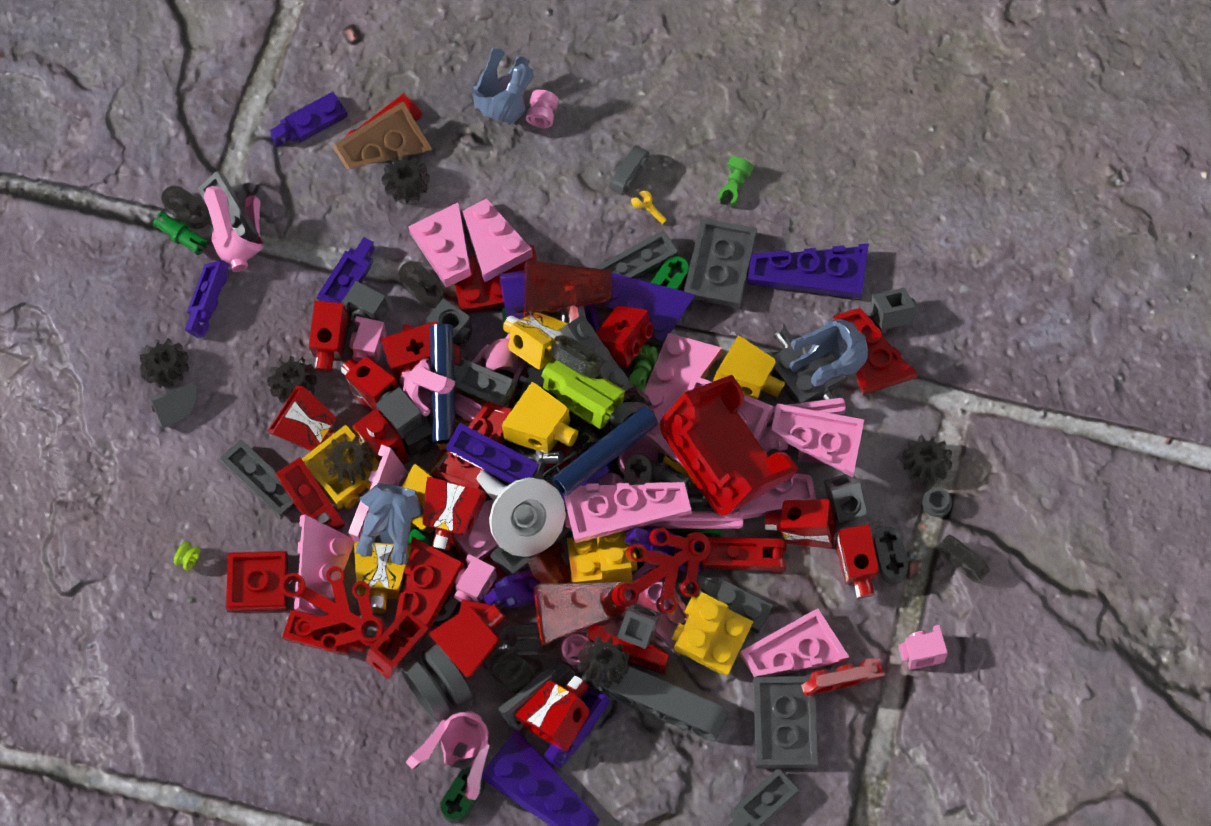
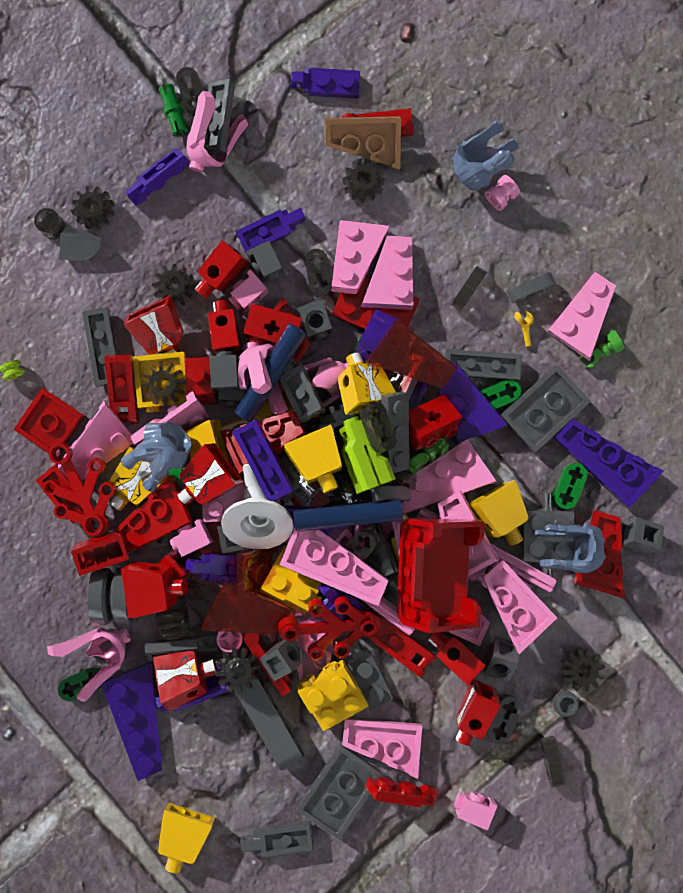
camera: 25 degrees right, 20 degrees up
none -> clear smoke wheel [34,208,66,240]
none -> clear smoke beam [451,266,487,312]
none -> bright pink wing [549,272,616,361]
none -> green beam [553,463,588,509]

